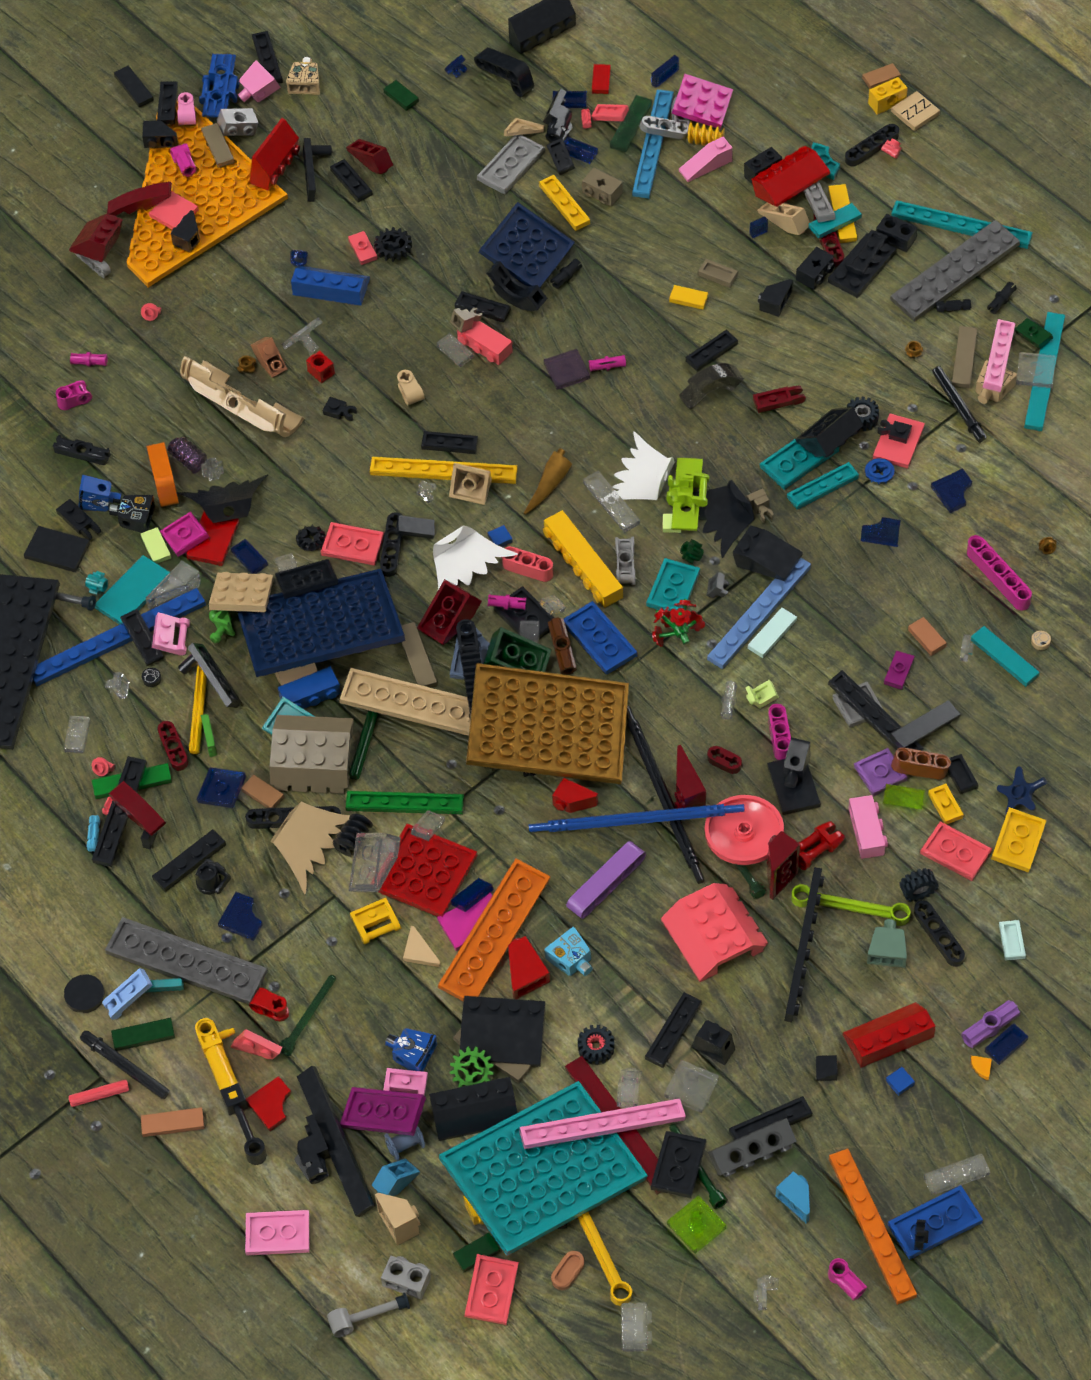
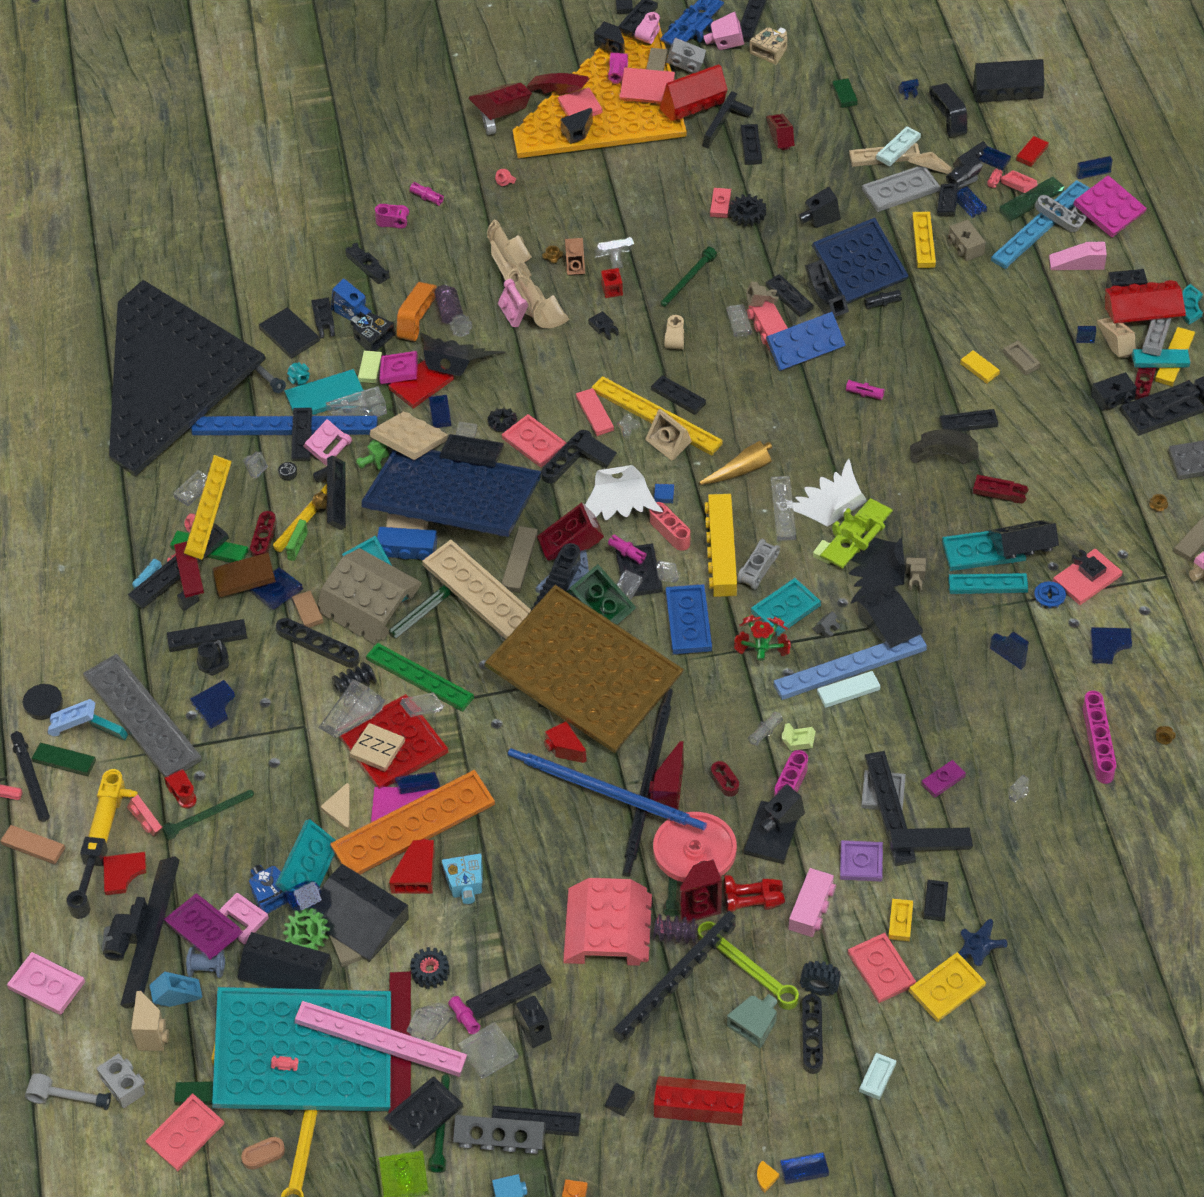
camera: 30 degrees right, 5 degrees down
tan piece [271,801,350,894] -> none
clear blue tile [290,250,308,267] -> none
blue slope [291,266,370,306] -> none
yellow plate [350,897,401,945] -> none
clear purple tile [543,349,590,390] -> none
reddish brown piece [548,617,577,675] -> none
medium lavender beam [566,841,646,919] -> none
dark green gear [680,539,704,564] -> none
yellow piece [687,121,725,146] -> none
black slope [757,279,793,317] -> none
black bush [847,396,879,431] -> none
clear neon green tile [883,784,925,810] -> none
blue tile [886,1067,915,1096] -> none
dark orange beam [891,748,951,780] -> none
nougat tile [908,617,947,656] -> none
black axle [932,366,987,442] -> none
medium lavender piece [961,1000,1020,1049] -> none
teal tile [970,626,1040,687] -> none
tan tile [1031,631,1051,650] -> none
none -> yellow tile [184,455,232,560]
none -> reddish brown tile [213,553,276,597]
none -> coral piece [271,1056,298,1071]
none -> teal tile [275,819,336,909]
none -> clear blue brick [285,880,322,911]
none -> pearl gold plate [312,491,327,510]
none -> tan tile [349,723,405,771]
none -> dark pink pin [448,996,481,1034]
none -> bright pink plate [498,279,528,327]
none -> coral tile [576,388,614,436]
none -> coral tile [620,67,675,104]
none -> clear purple piece [653,914,698,945]
none -> dark green piece [661,246,718,307]
none -> blue plate [766,312,846,371]
none -> black torso [798,187,841,228]
none -> tan tile [849,143,920,167]
none -> light aqua tile [876,126,921,166]

